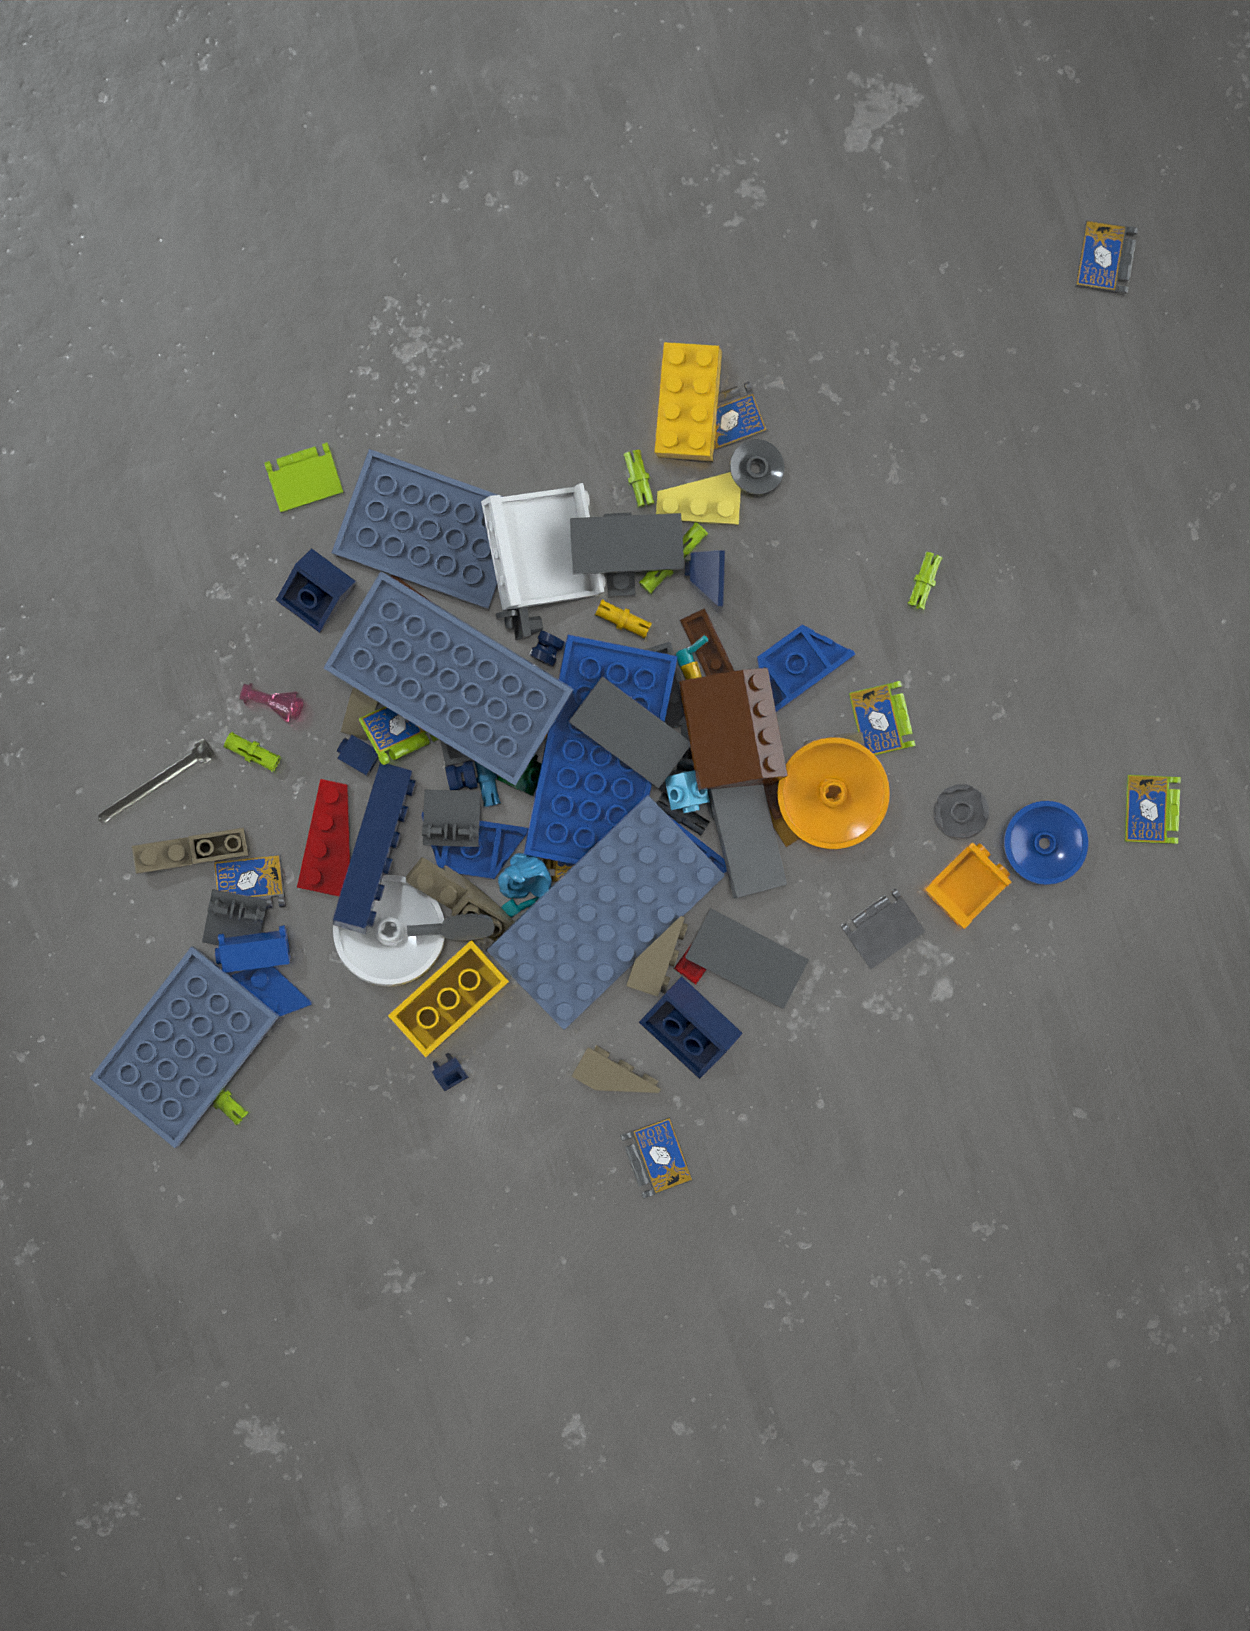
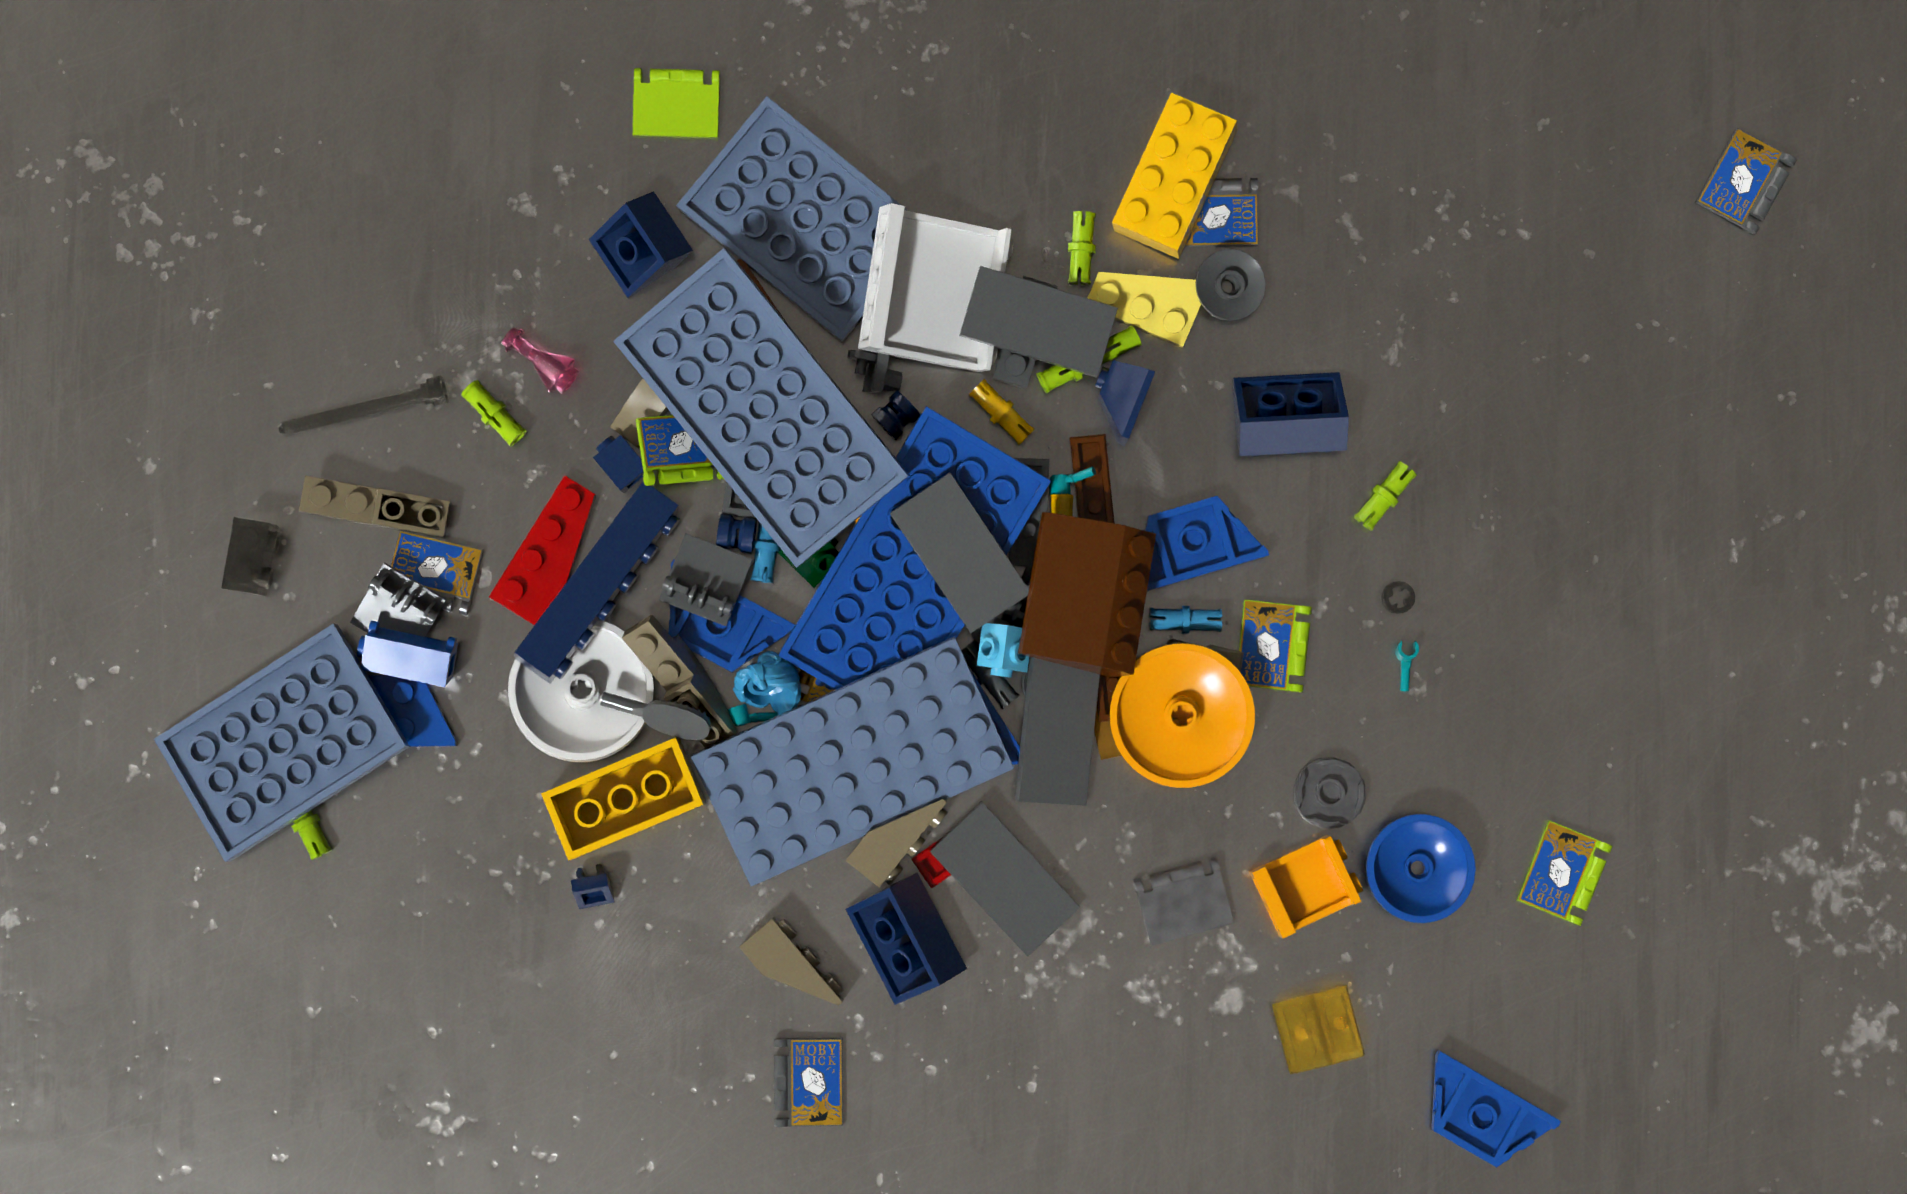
camera: 15 degrees right, 0 degrees up
none -> clear smoke brick [221,517,280,596]
none -> dark azure pin [1149,606,1222,634]
none -> dark blue slope [1233,372,1349,456]
none -> clear yellow slope [1272,985,1365,1074]
none -> clear smoke bush [1381,581,1415,614]
none -> teal hand [1395,641,1419,691]
none -> blue wing [1432,1050,1561,1168]

